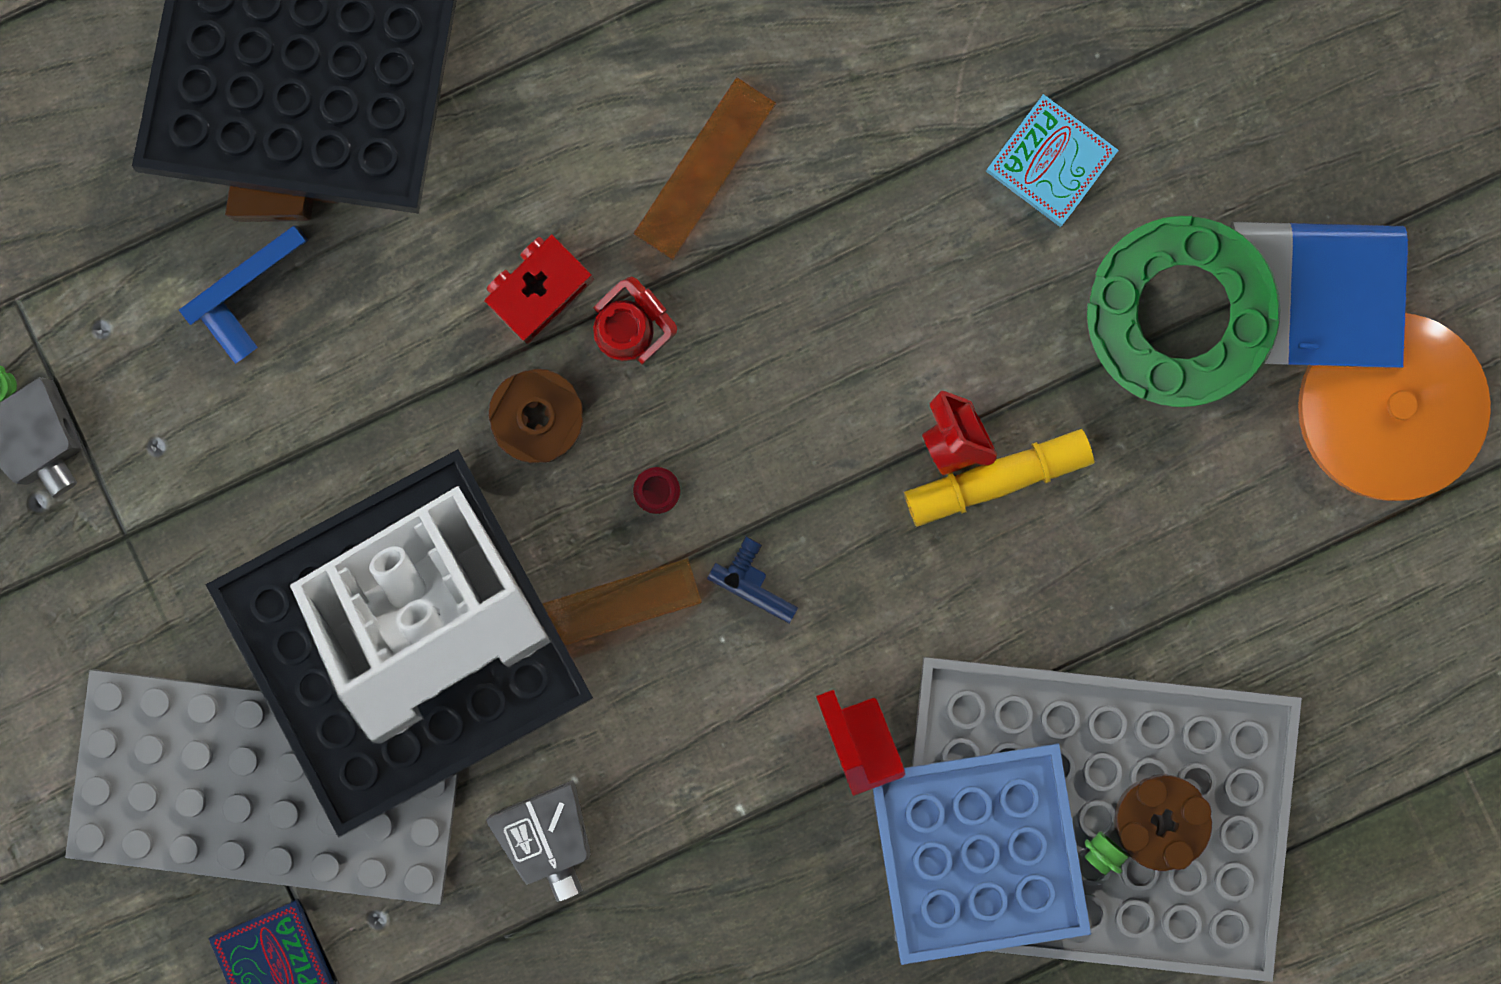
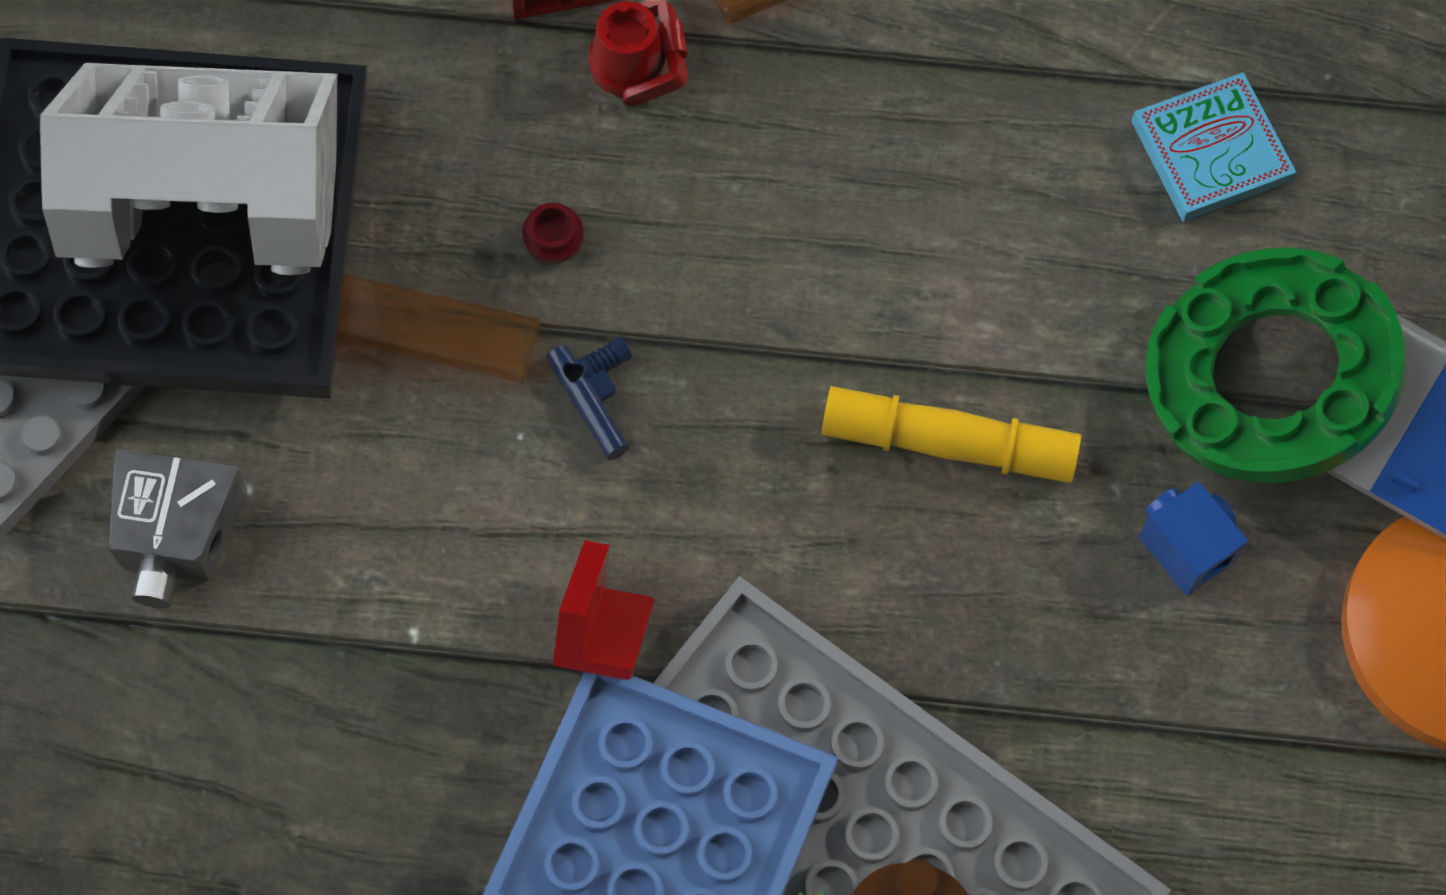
camera: 30 degrees right, 20 degrees down
reddish brown plate [489,369,584,463] -> none
red piece [922,390,997,476] -> none
none -> blue brick [1139,481,1248,596]

